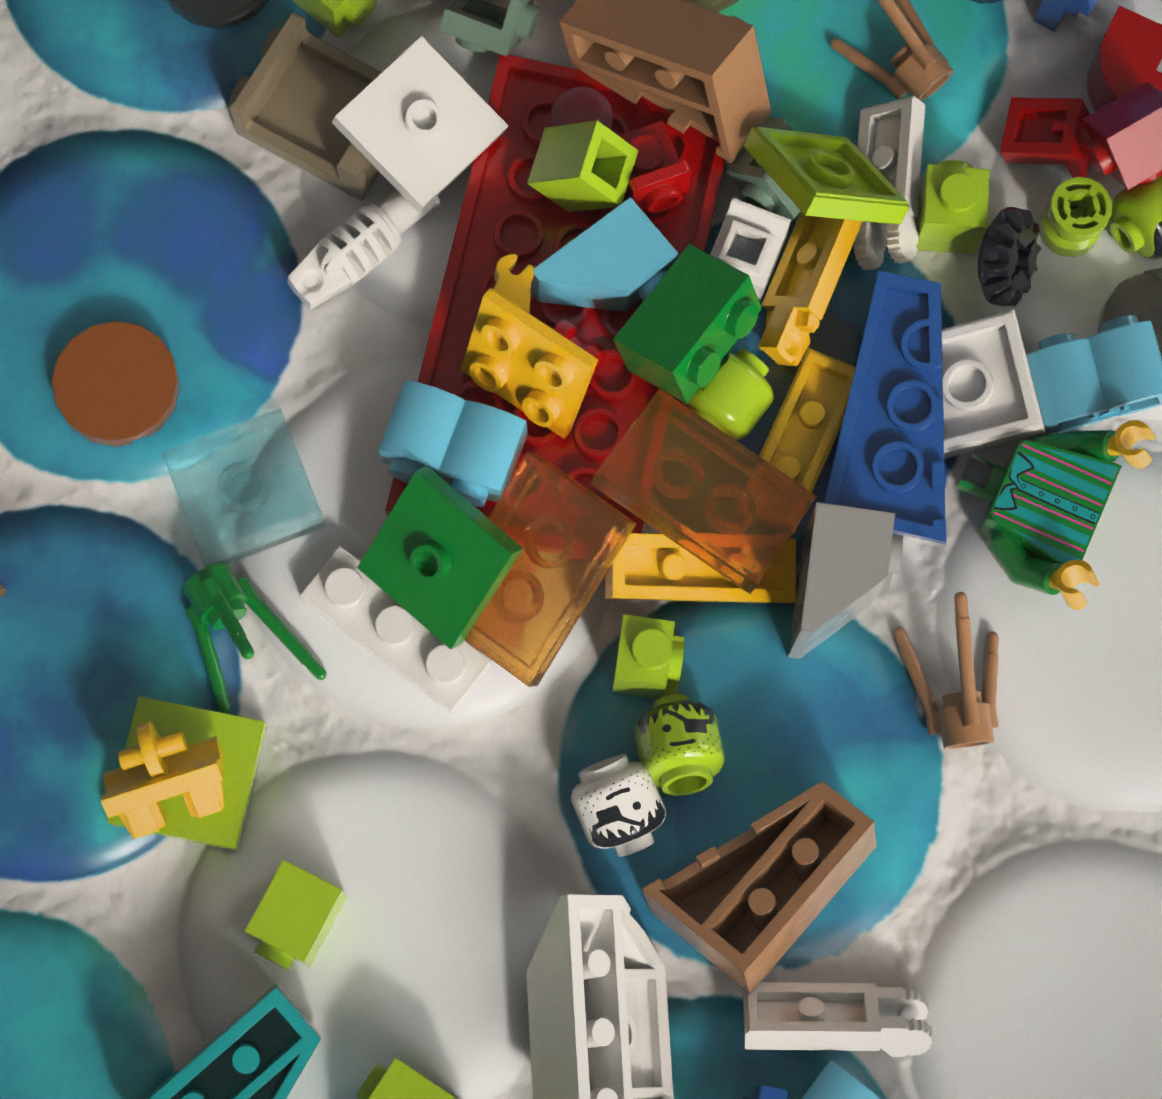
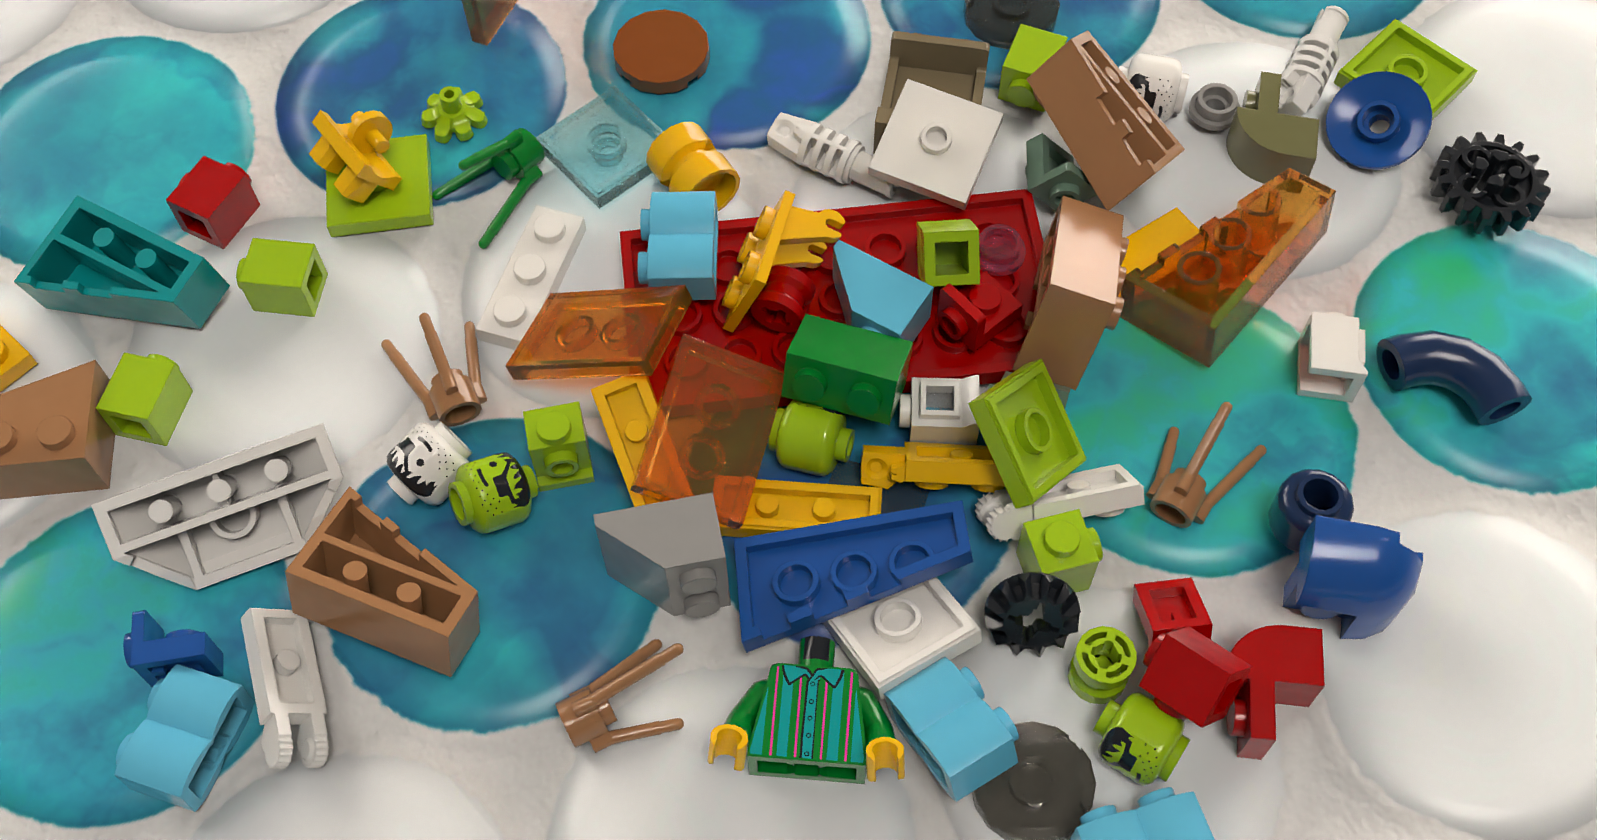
camera: 75 degrees right, 15 degrees down
green plate [357,466,523,650] -> none
none -> red brick [166,156,260,249]
none -> medium nougat plant [381,313,487,426]
none -> lime plant [421,86,488,144]
none -> yellow wheel [646,122,740,211]

